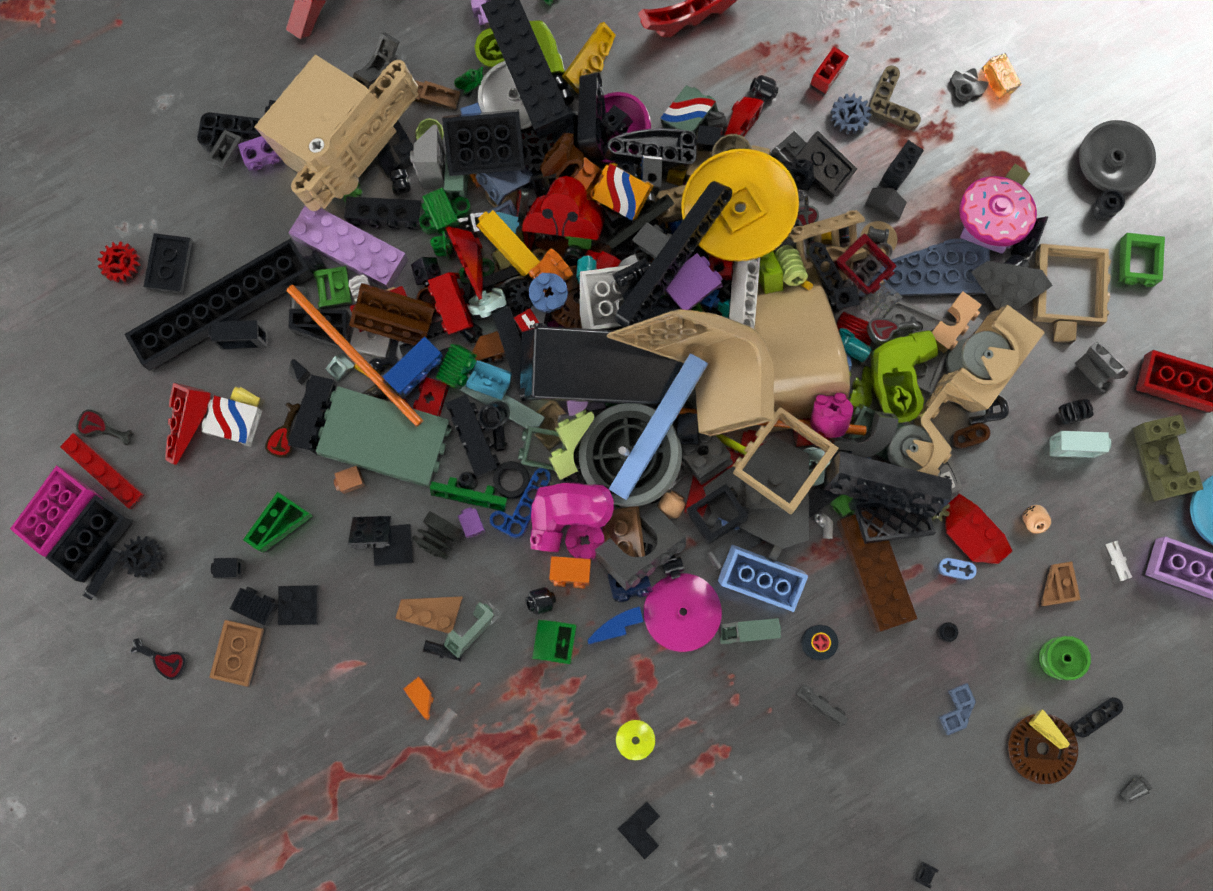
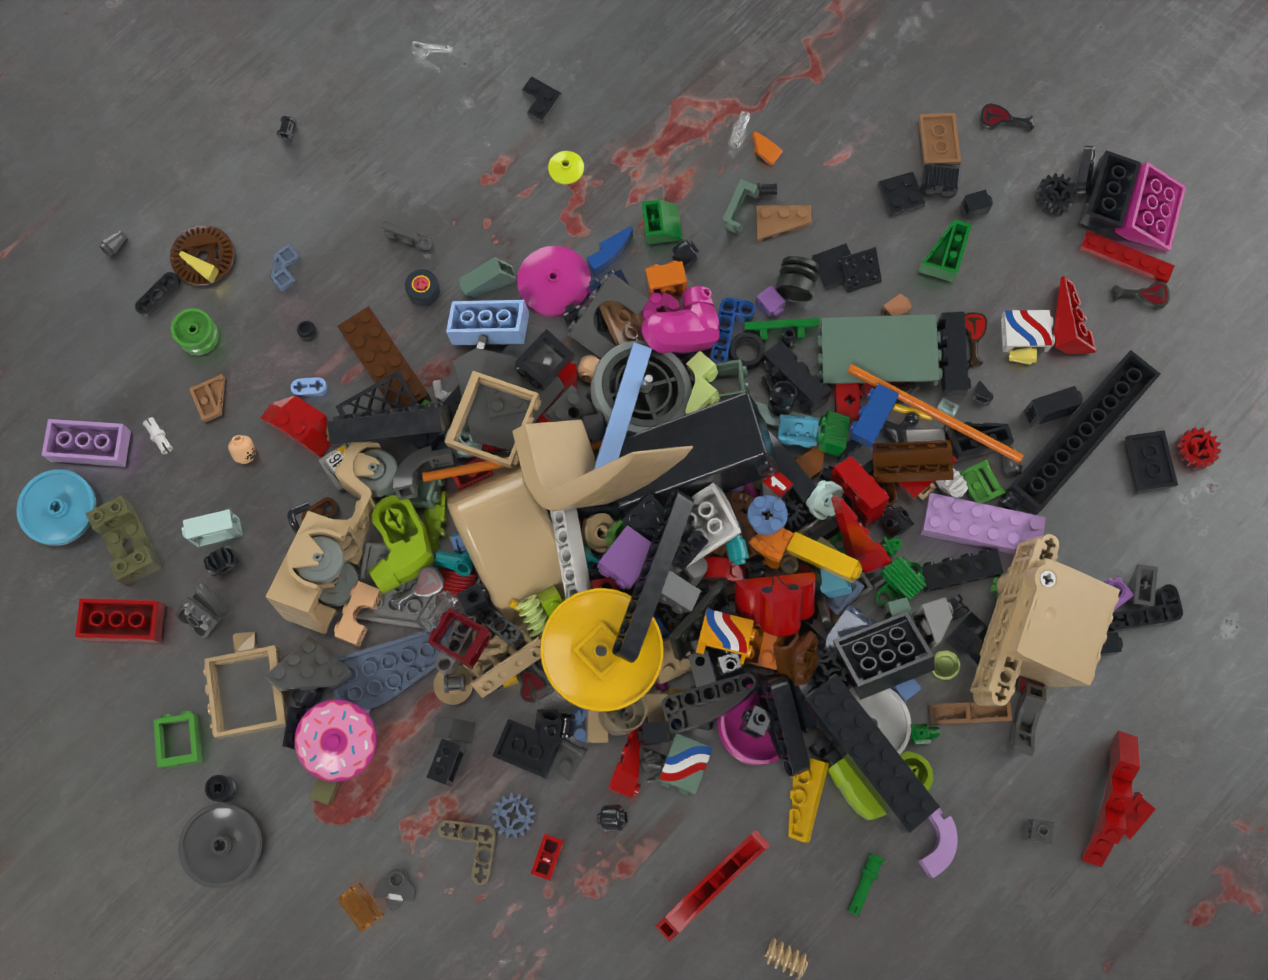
camera: 165 degrees right, 5 degrees down
dark pink brick [810,393,853,438] -> none

